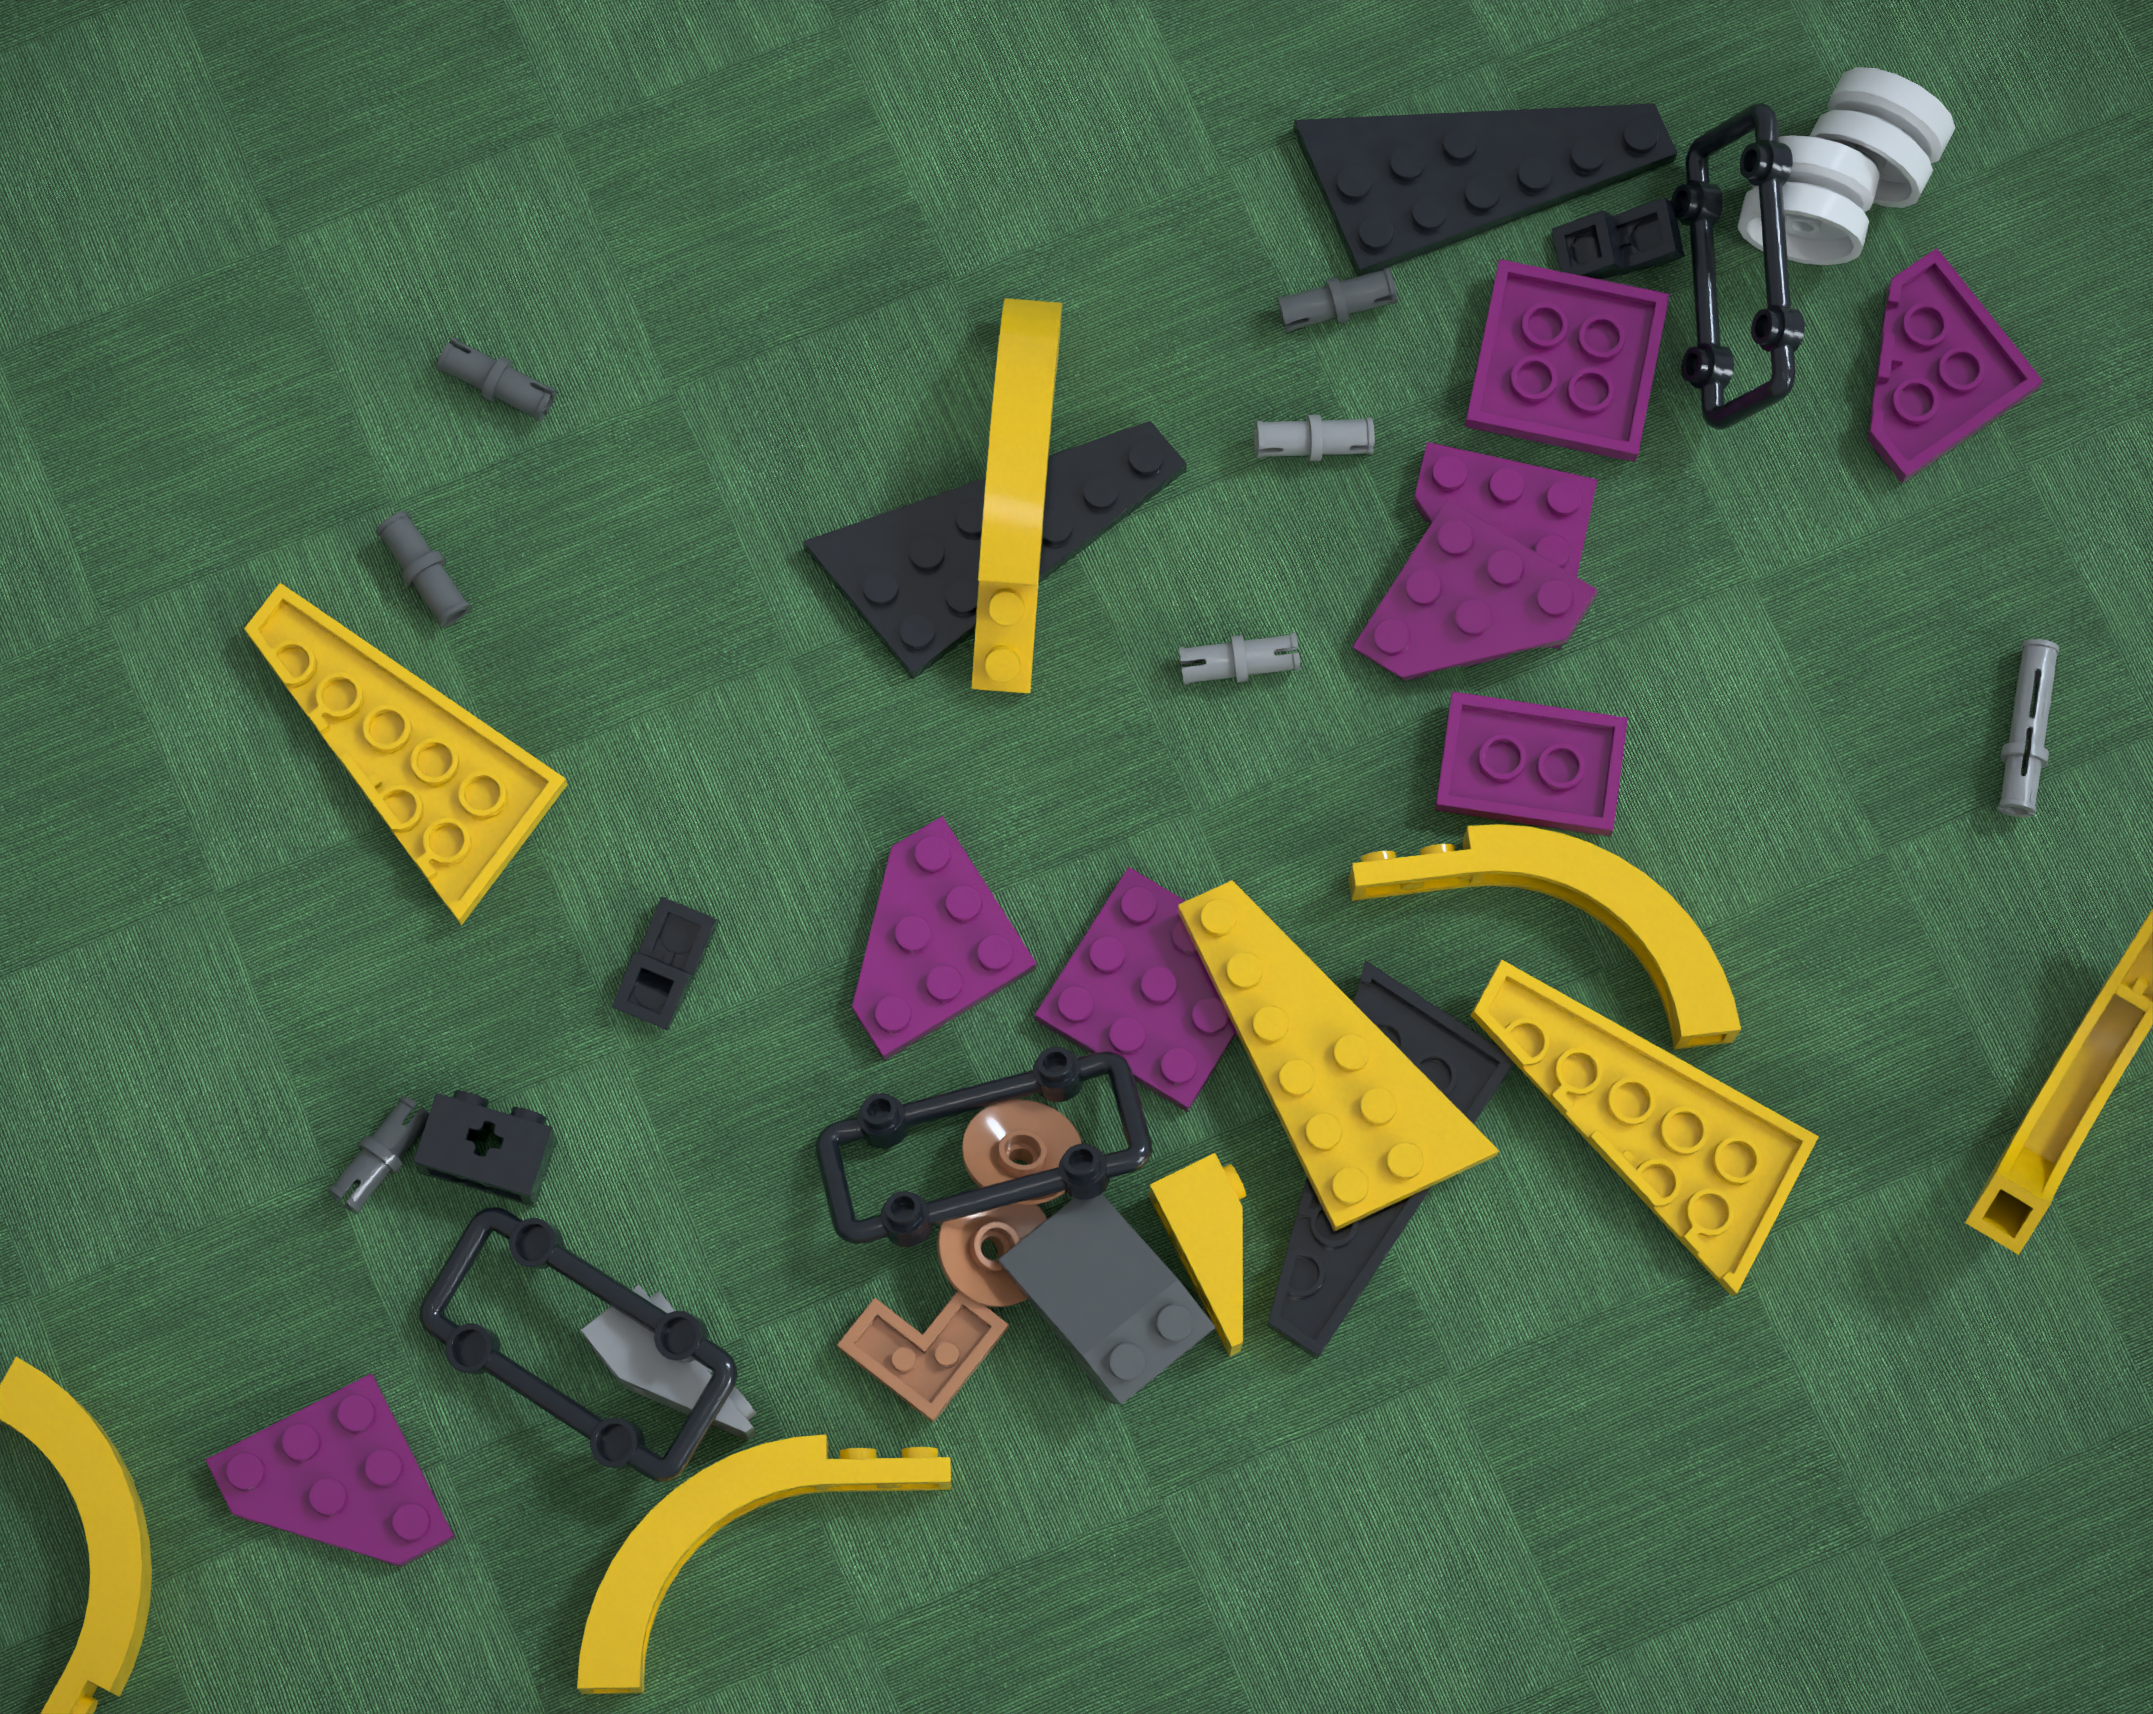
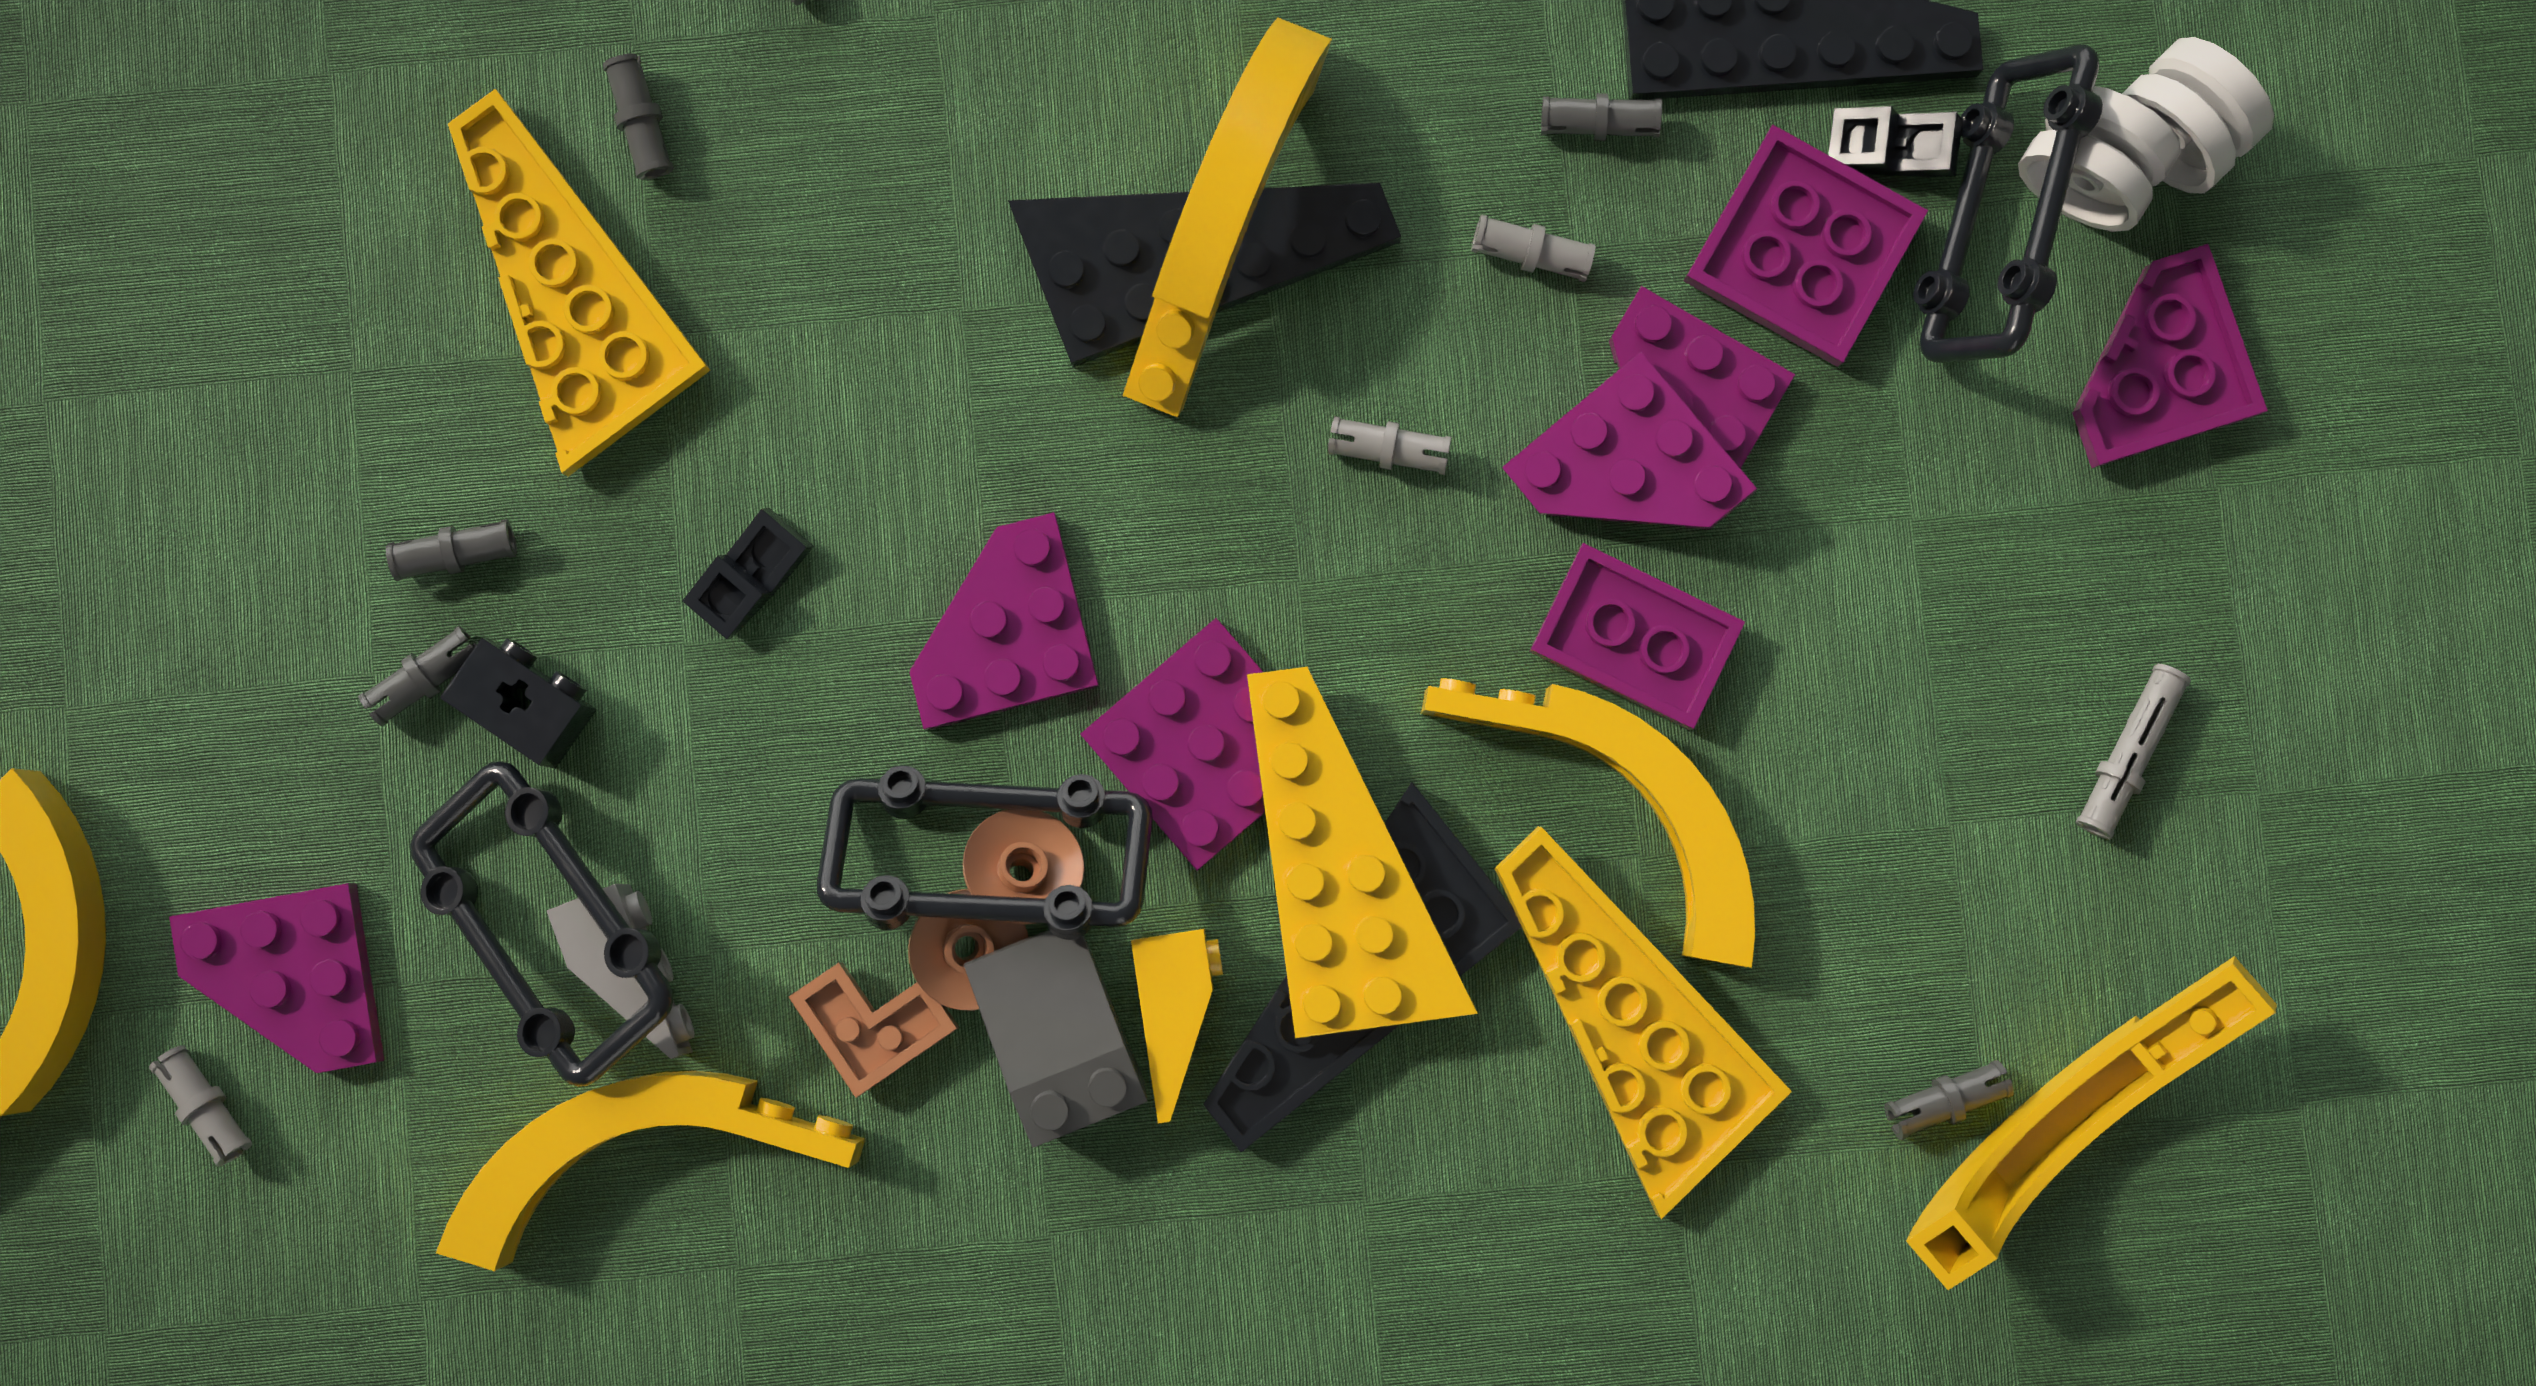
camera: 20 degrees right, 10 degrees up
none -> light grey pin [149,1045,253,1167]
none -> dark grey pin [386,519,517,581]
none -> dark grey pin [1884,1060,2014,1140]

